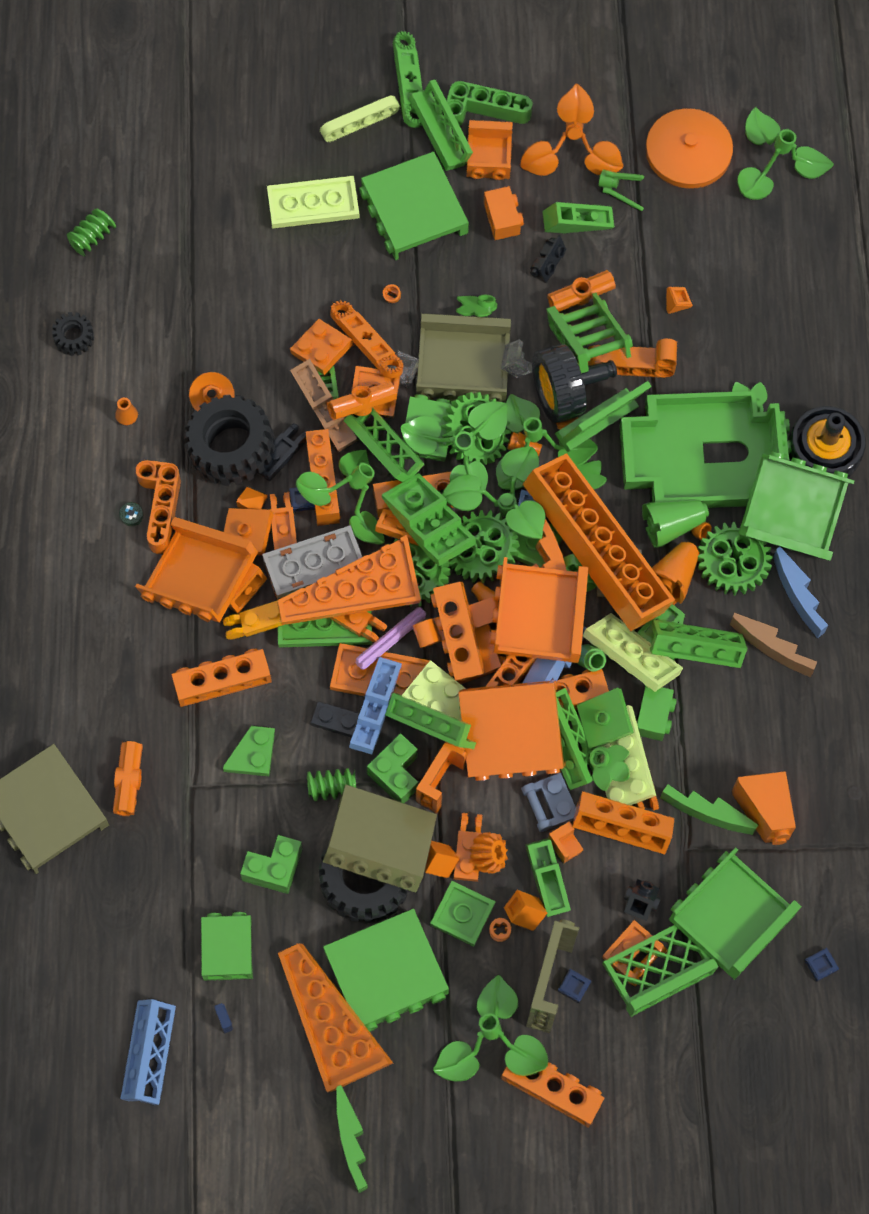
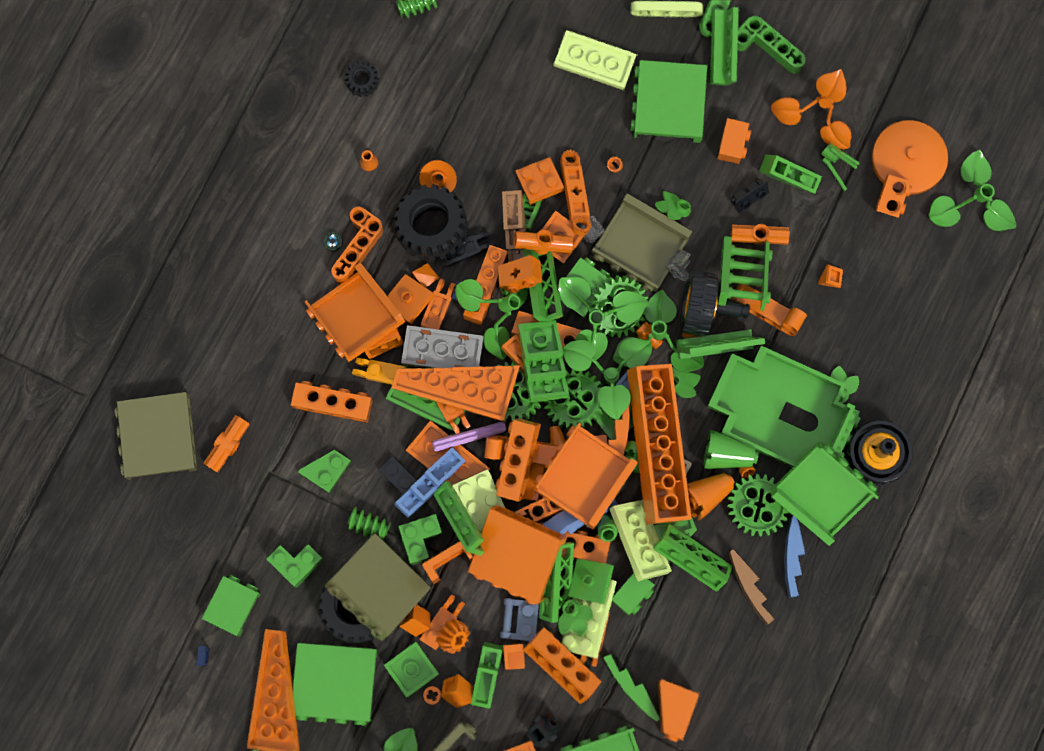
camera: 30 degrees right, 10 degrees up
medium blue fence [121,999,176,1105] -> none
orange panel [466,120,513,180] -> none
none -> orange brick [498,255,542,293]
none -> orange brick [875,174,912,218]

